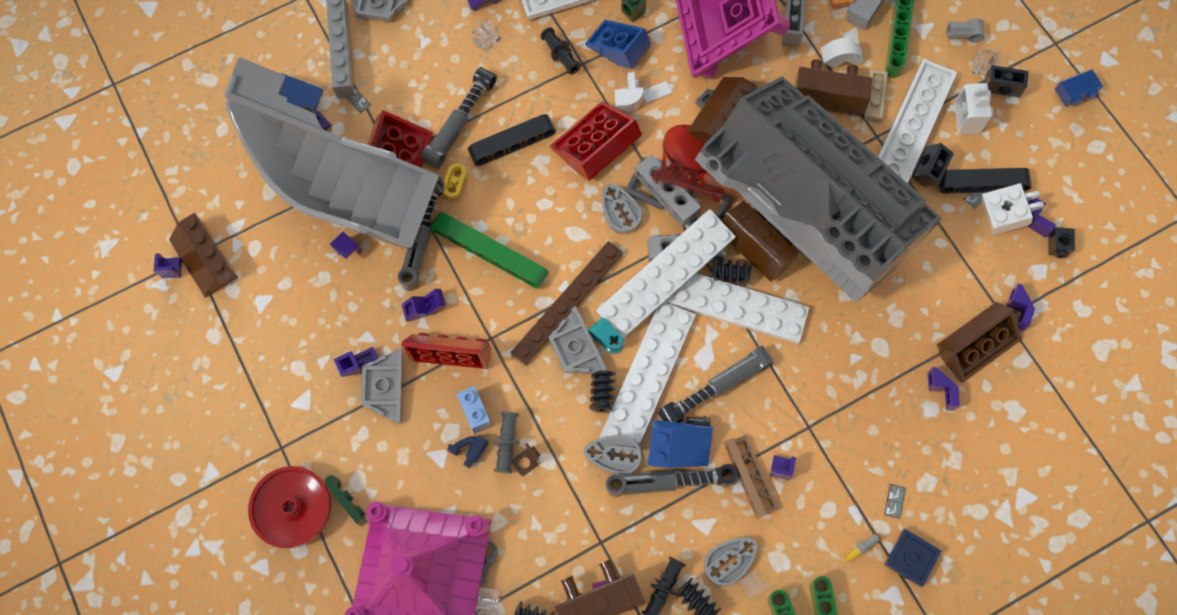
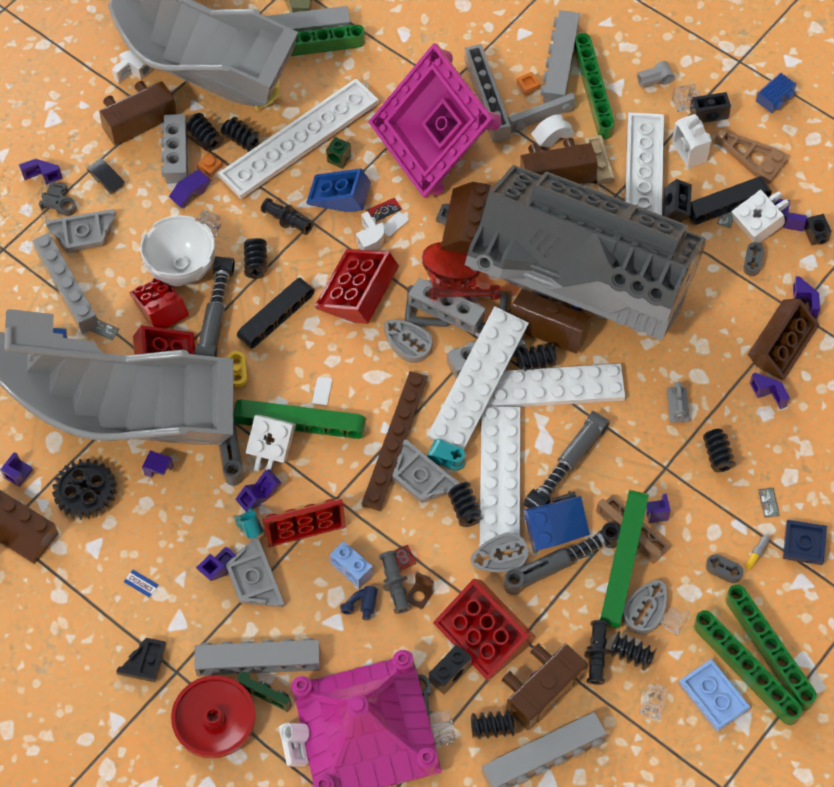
camera: 25 degrees left, 10 degrees down
none -> dark purple panel [0,452,33,487]
none -> black gear [52,458,117,520]
none -> black wing [116,638,167,682]
none -> sticker [124,570,158,598]
none -> red slope [129,278,189,328]
none -> white rock [140,215,215,286]
none -> light grey brick [195,638,320,676]
none -> teal piece [233,508,263,539]
none -> black piece [244,238,268,279]
none -> white hinge [246,414,296,472]
none -> white plate [279,723,309,767]
none -> white sticker [312,377,333,405]
none -> sticker [366,198,402,221]
none -> clear red tile [394,545,416,571]
none -> black brick [429,644,472,695]
none -> red slope [433,579,536,681]
none -> light grey plate [508,93,575,133]
none -> green beam [600,490,649,629]
none -> light grey hinge [667,382,689,422]
none -> black piece [703,428,736,472]
none -> dark grey beam [706,554,743,583]
none -> medium nougat plate [715,128,789,184]
none -> dark grey beam [743,242,764,276]

